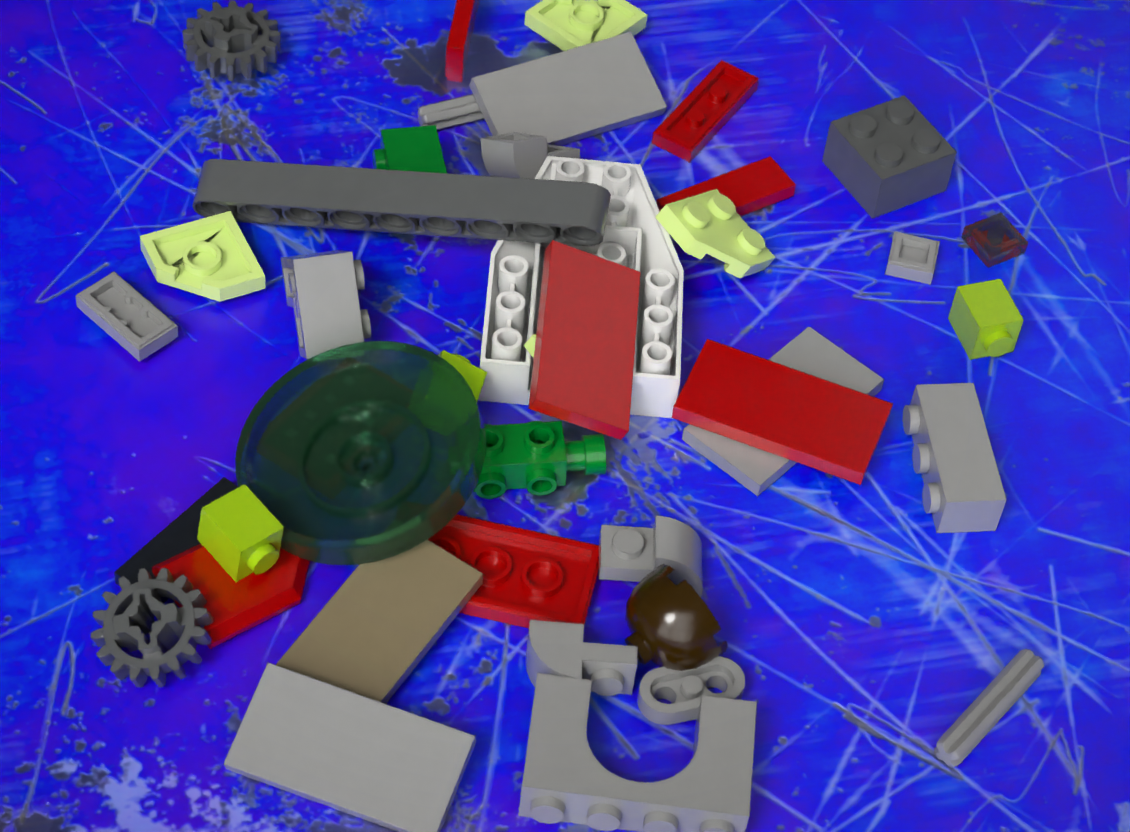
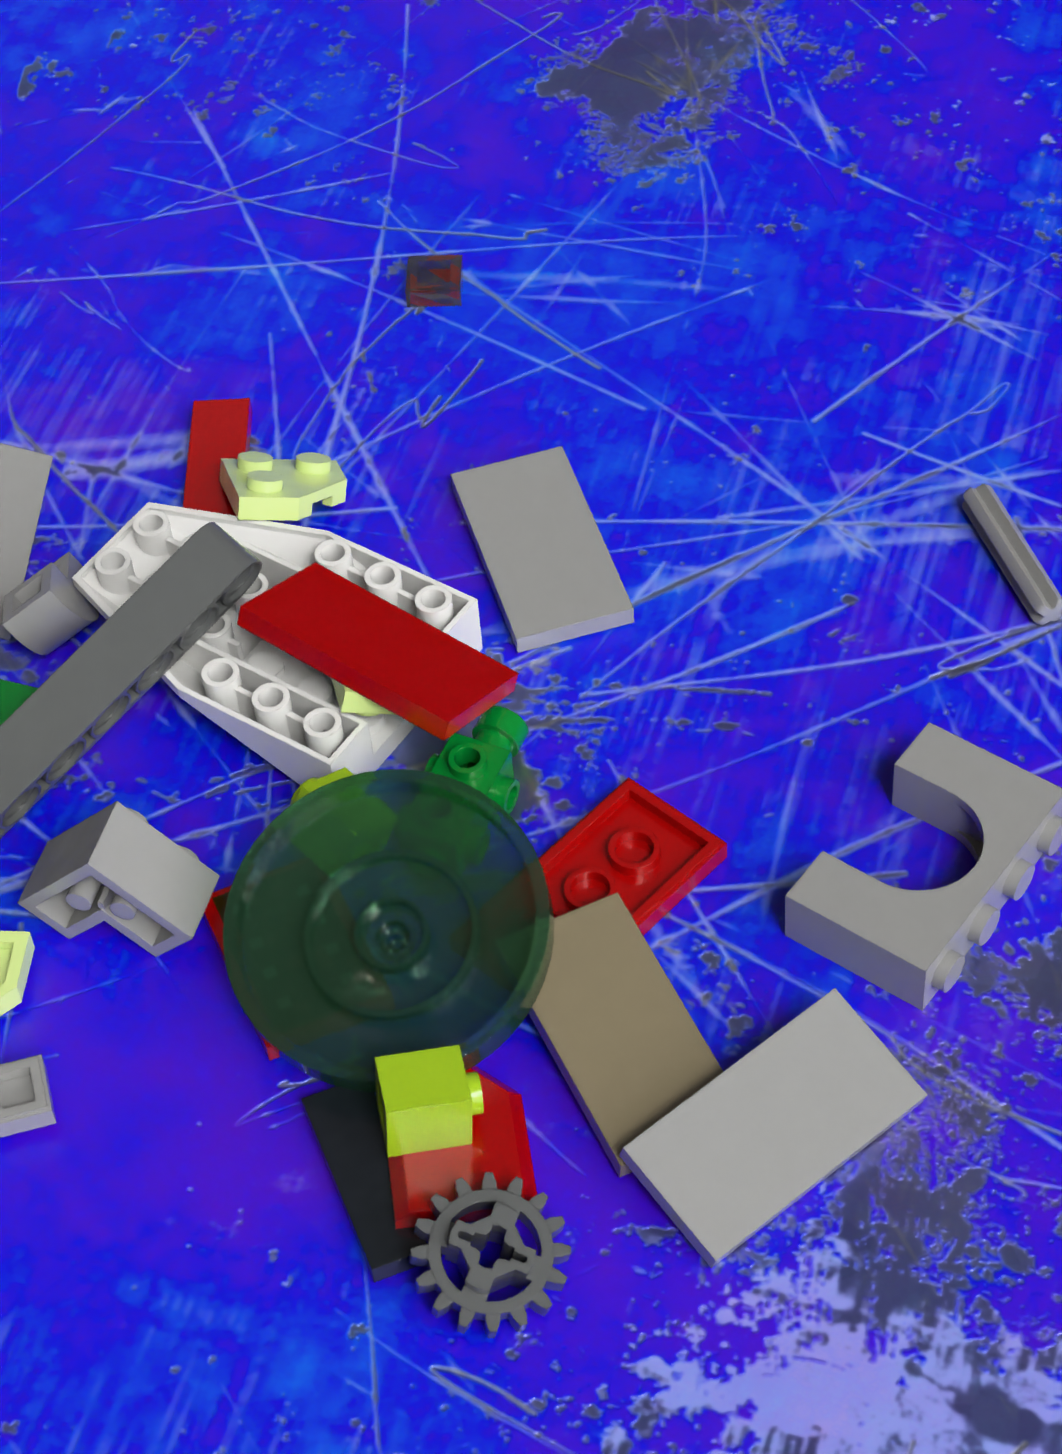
camera: 50 degrees left, 0 degrees up
light grey brick [526,620,638,696] -> none
light grey brick [599,515,703,597] -> none
dark brown cylinder [625,564,728,671] -> none
light grey plate [637,656,745,725] -> none
red tile [652,60,759,163] -> none
red tile [672,339,893,485] -> none
dark grey brick [822,95,957,219] -> none
light grey tile [885,231,940,285] -> none
light grey brick [903,383,1006,533] -> none
lime brick [948,279,1024,360] -> none

